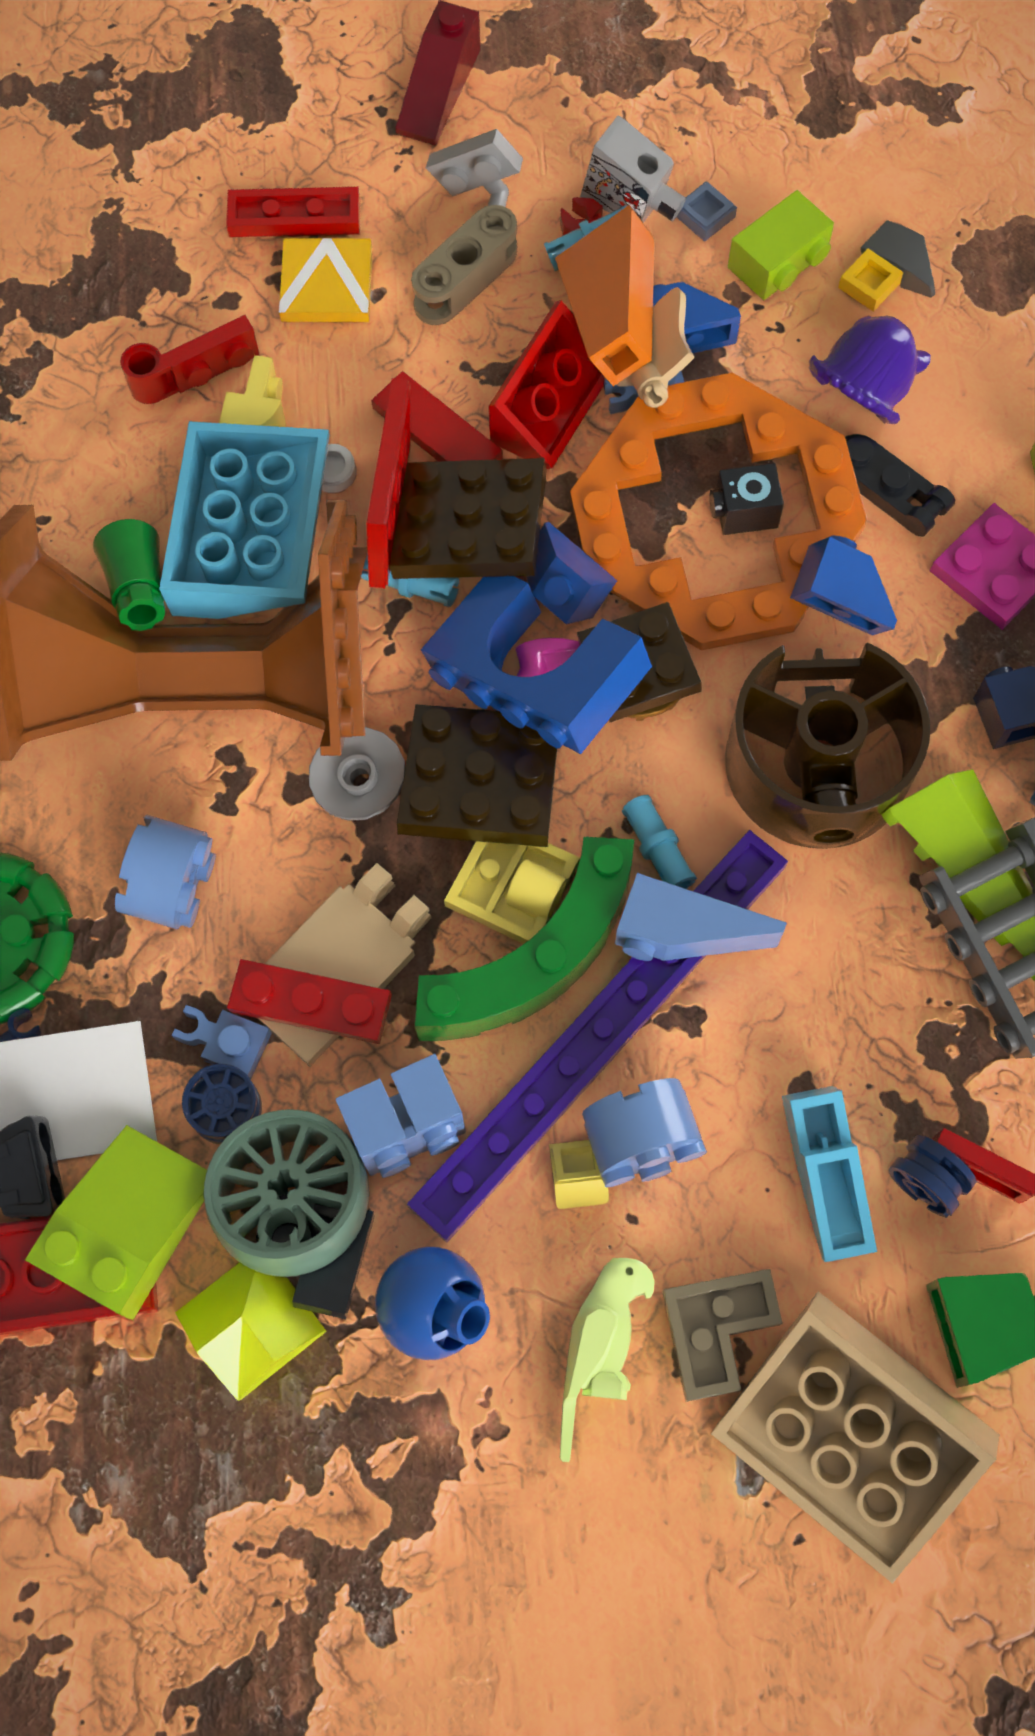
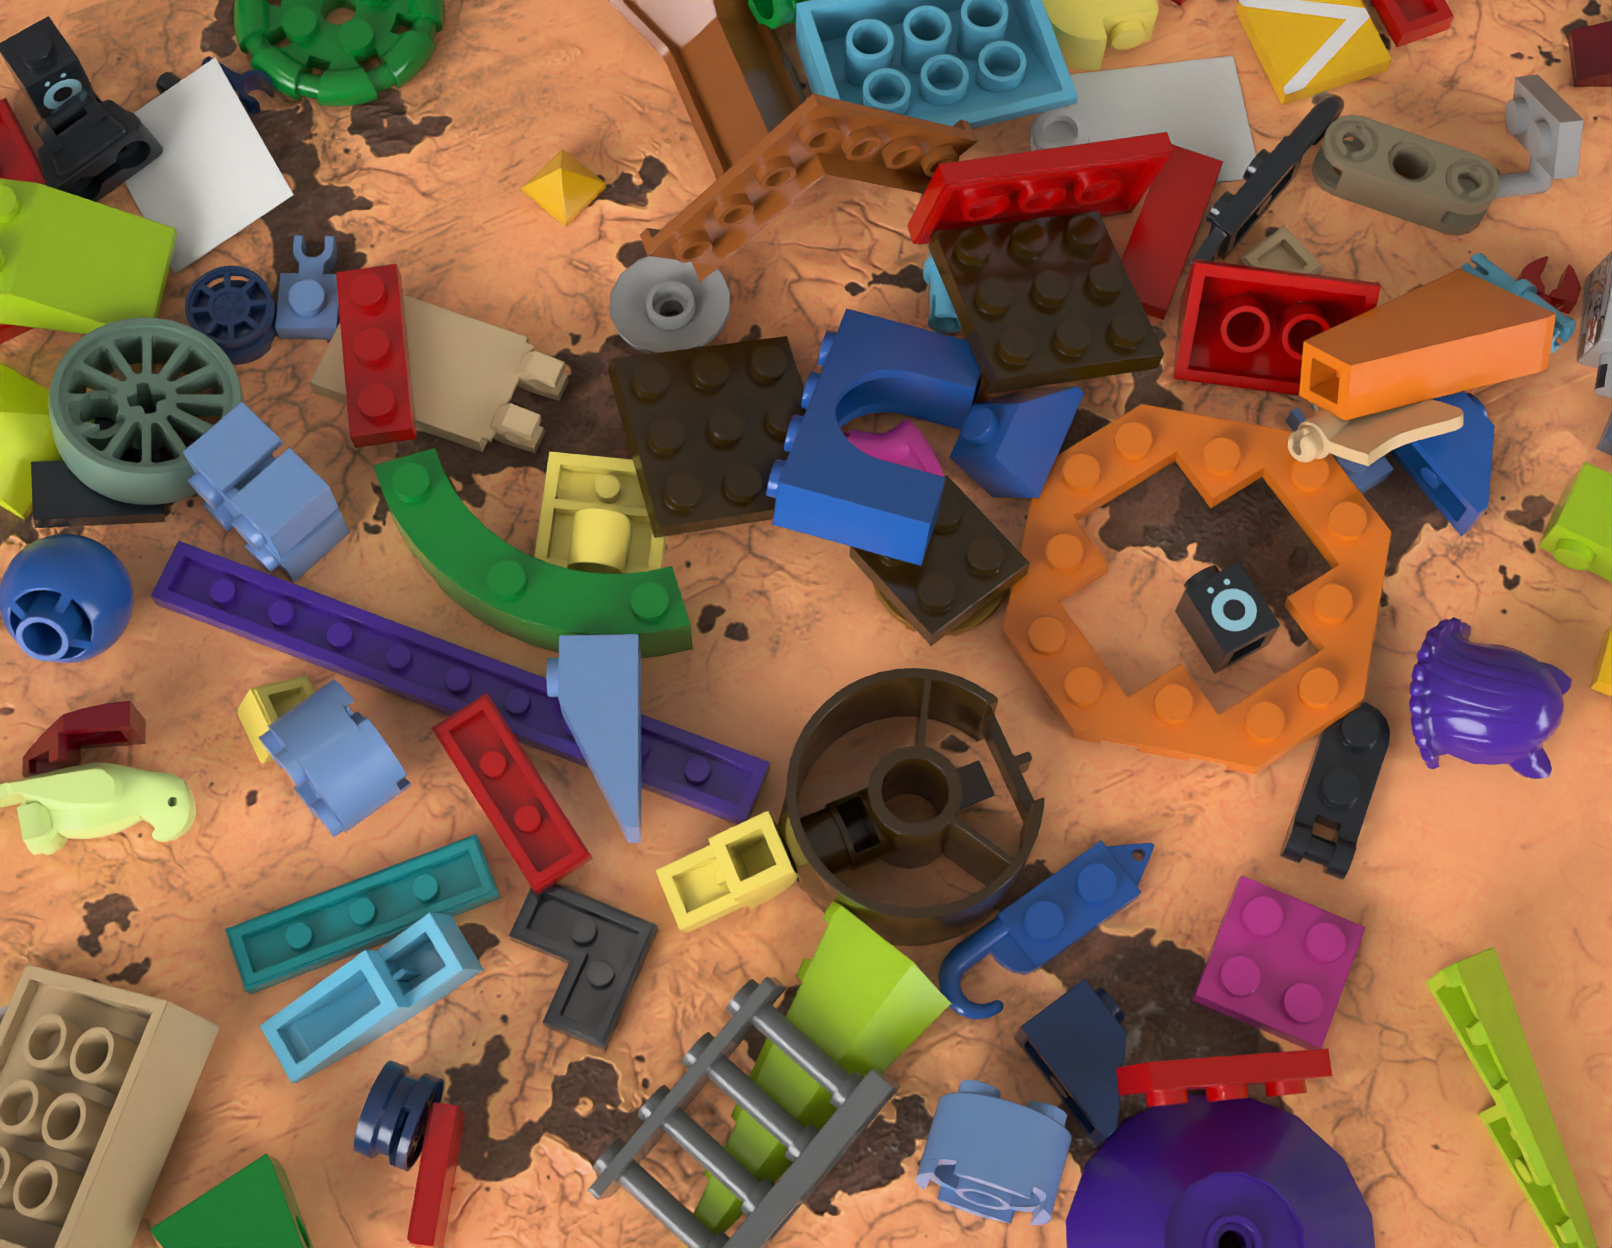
camera: 65 degrees right, 0 degrees up
medium blue brick [115,815,216,929] -> none
medium azure pin [622,795,697,889] -> none
dark tan plate [662,1269,783,1402] -> none
blue slope [790,535,897,635] -> none
none -> dark red slope [22,701,146,778]
none -> teal tile [225,834,501,995]
none -> red tile [431,693,593,895]
none -> black tile [509,883,658,1052]
none -> yellow slope [522,149,606,227]
none -> light yellow brick [655,811,798,933]
none -> blue plate [938,840,1154,1020]
none -> white sticker [1069,56,1256,191]
none -> black plate [1189,94,1345,266]
none -> tan tile [1237,225,1324,275]

